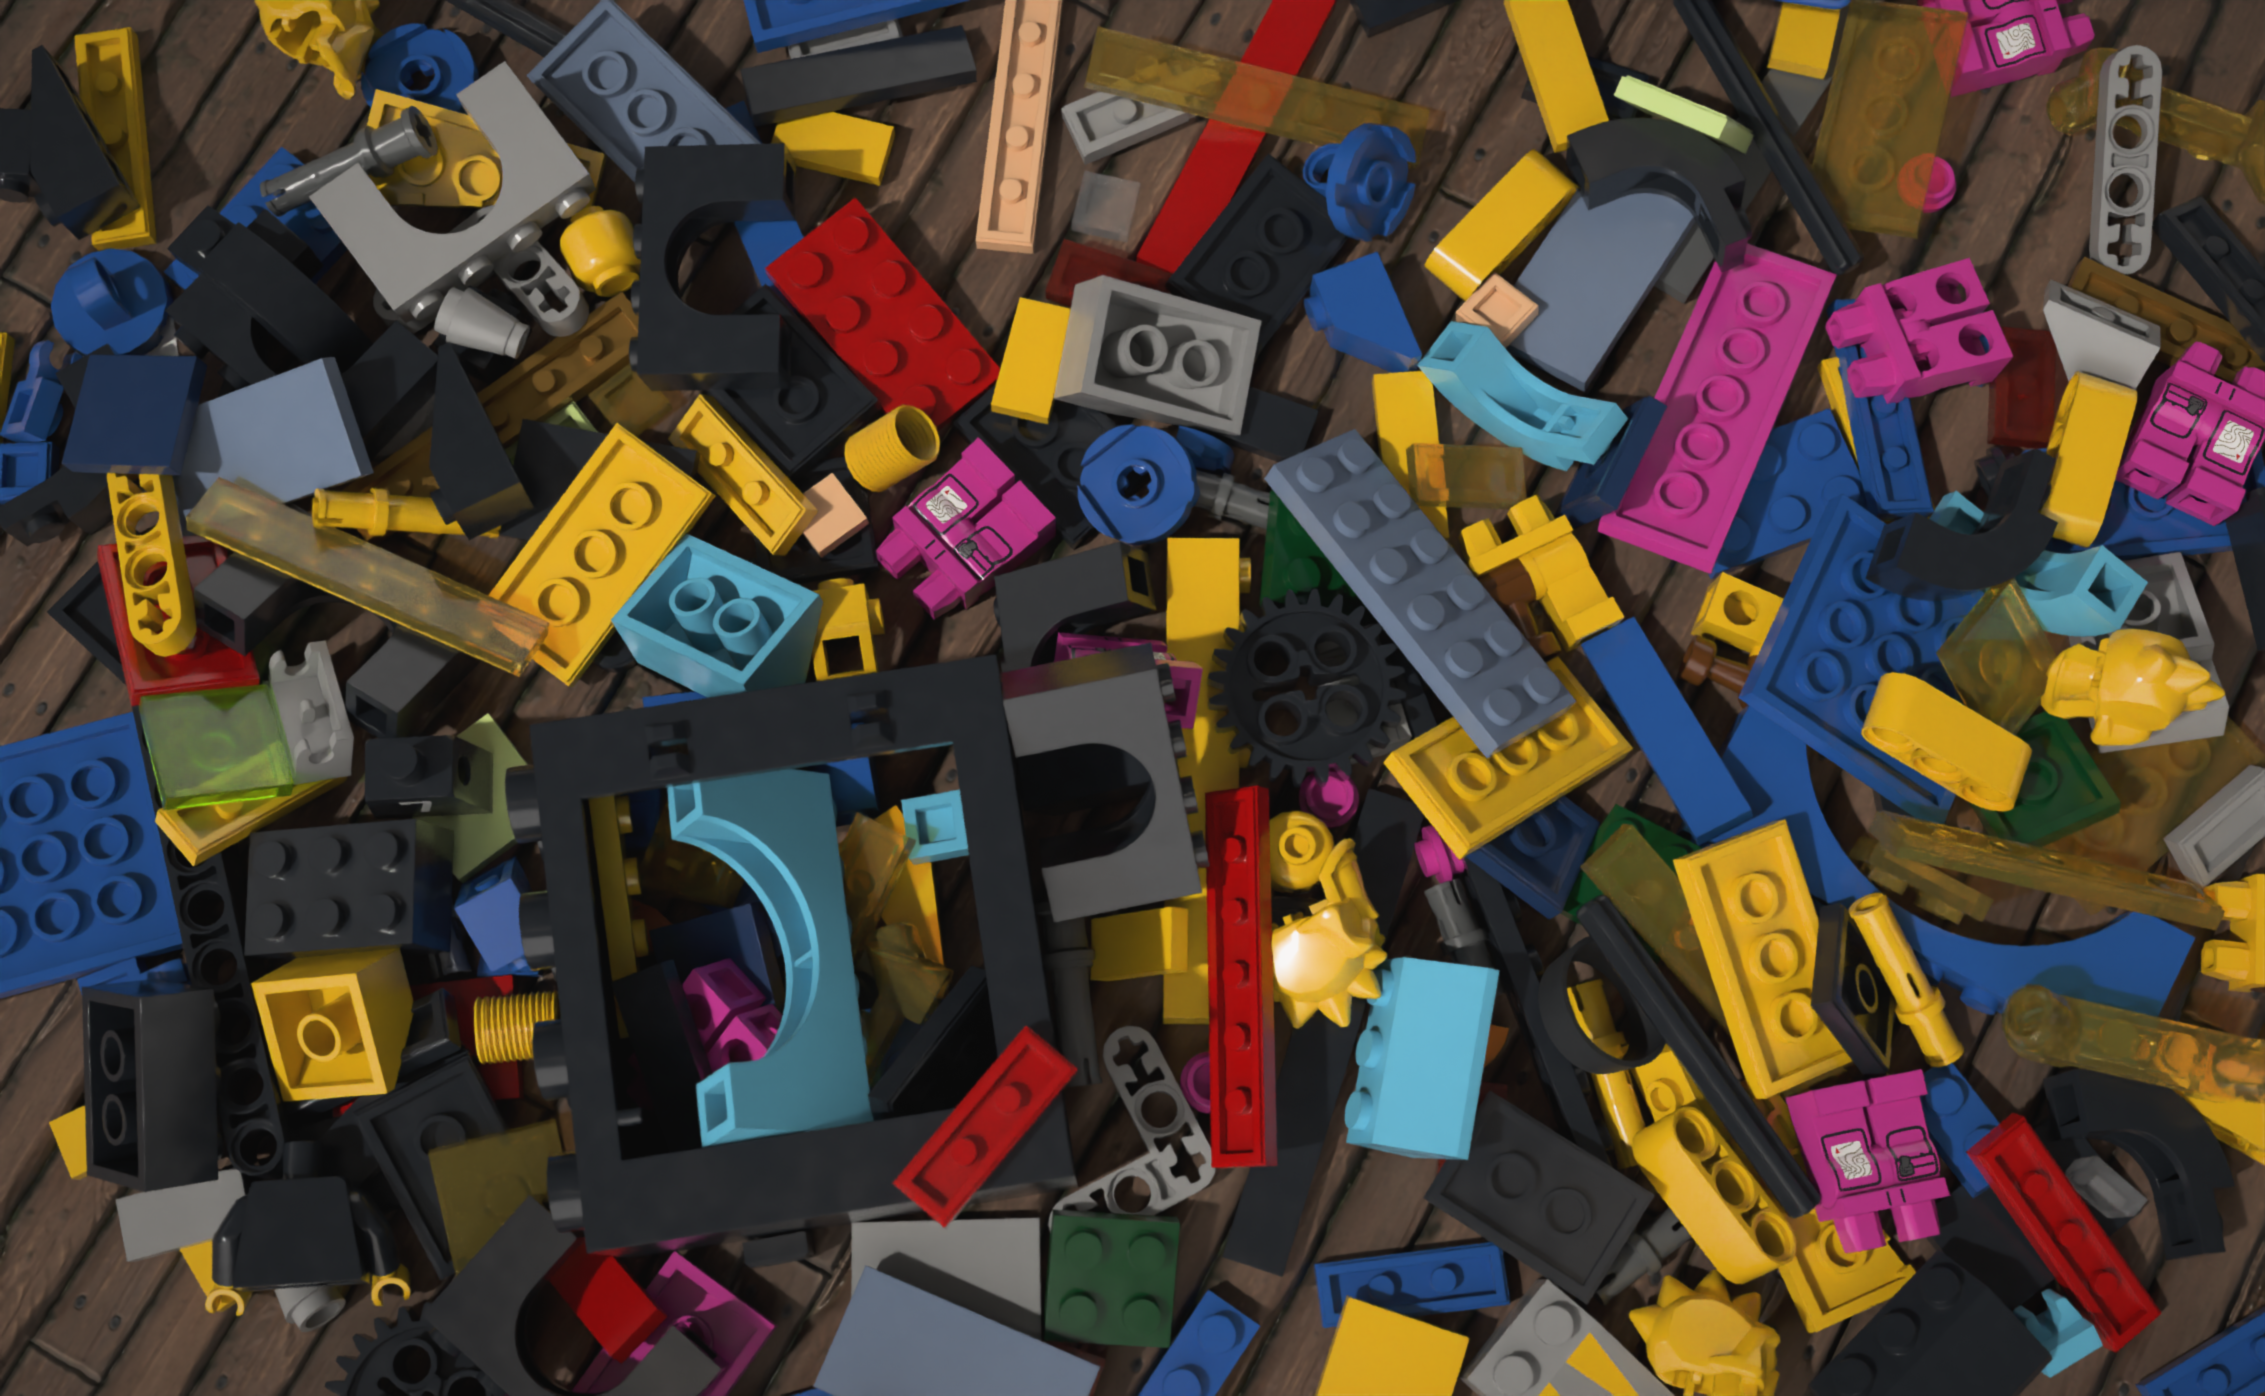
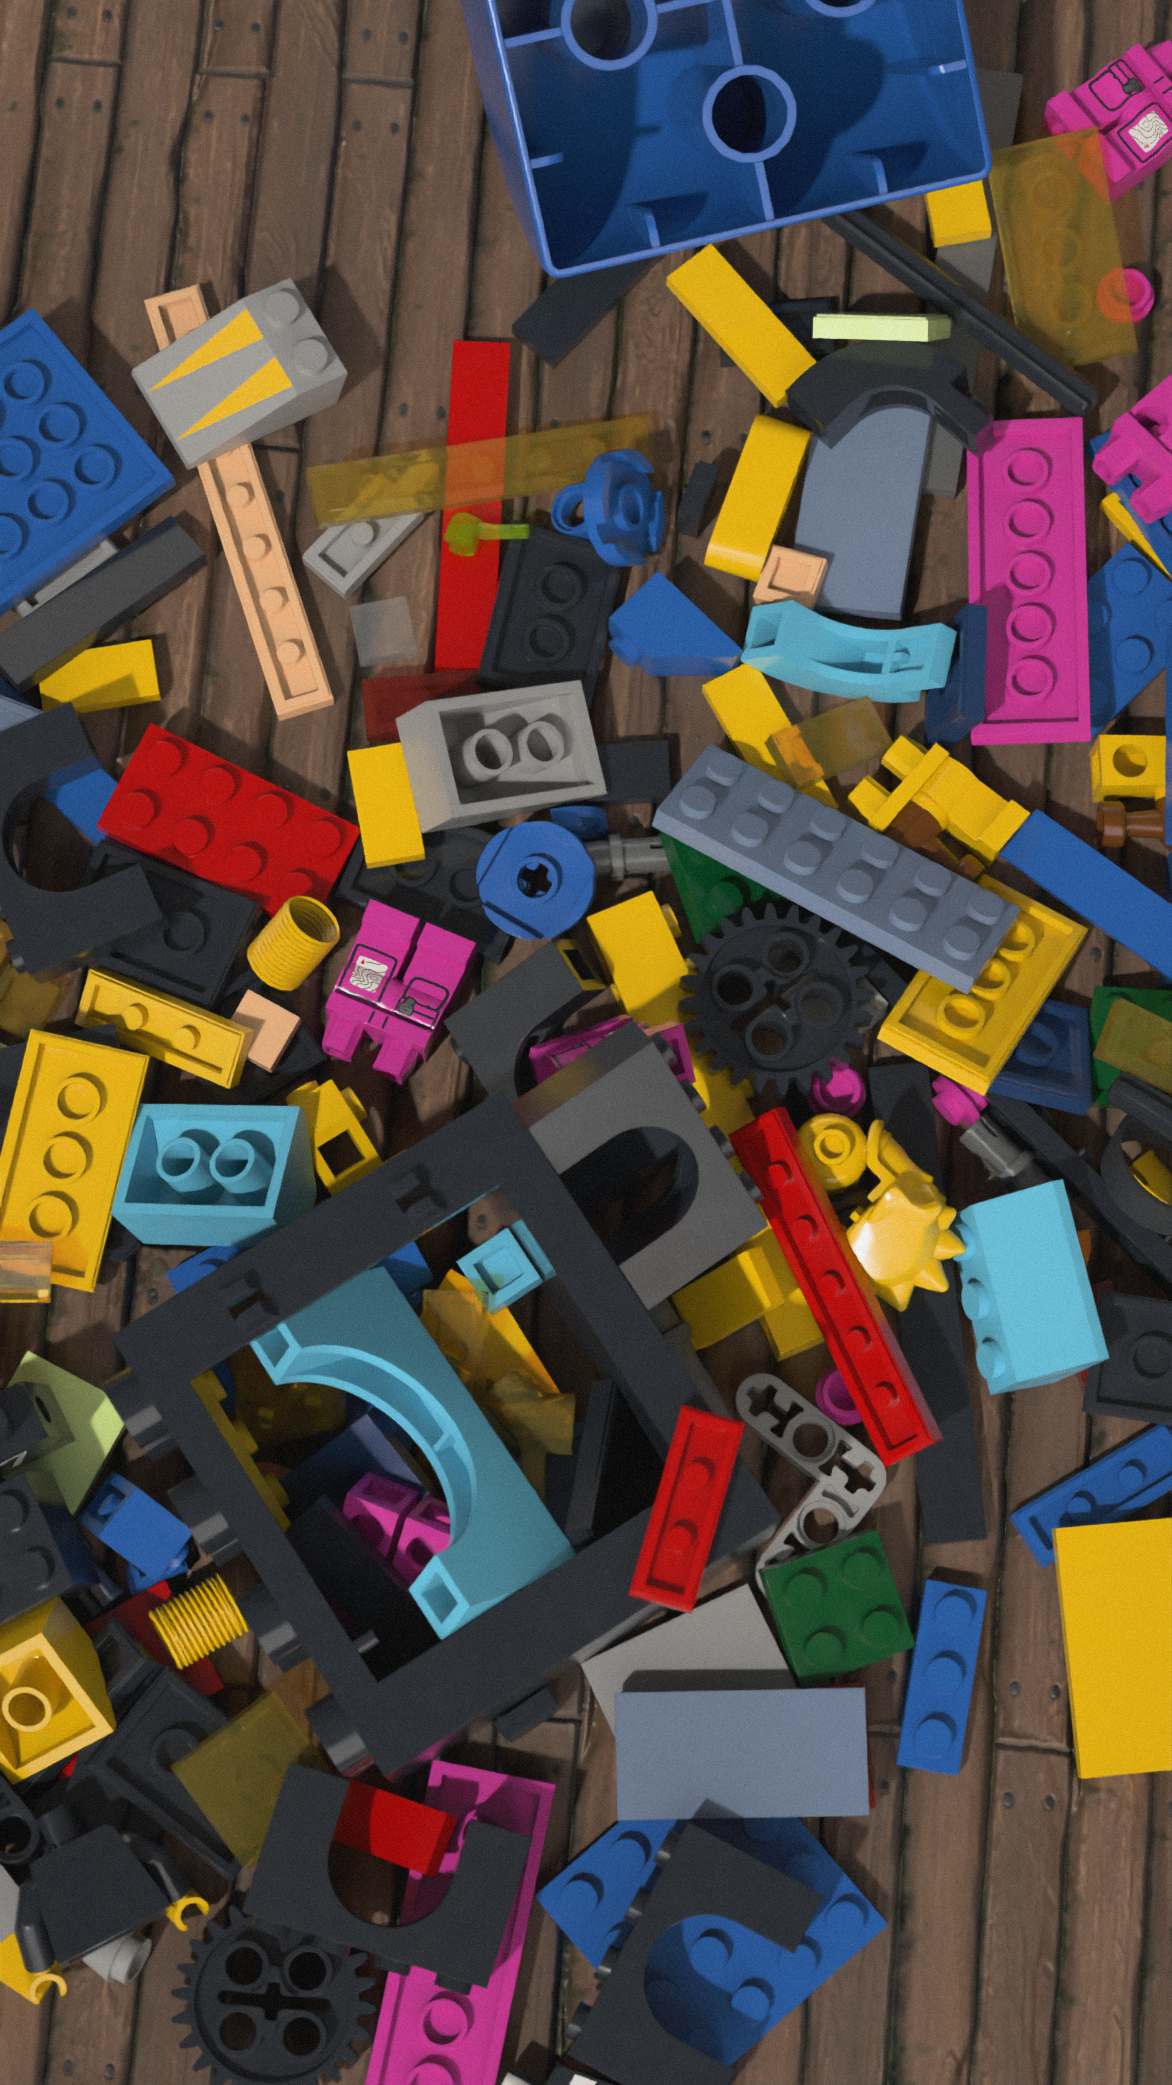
camera: 25 degrees left, 0 degrees up
none -> clear neon green hand [444,513,530,556]
none -> black tile [677,460,719,539]

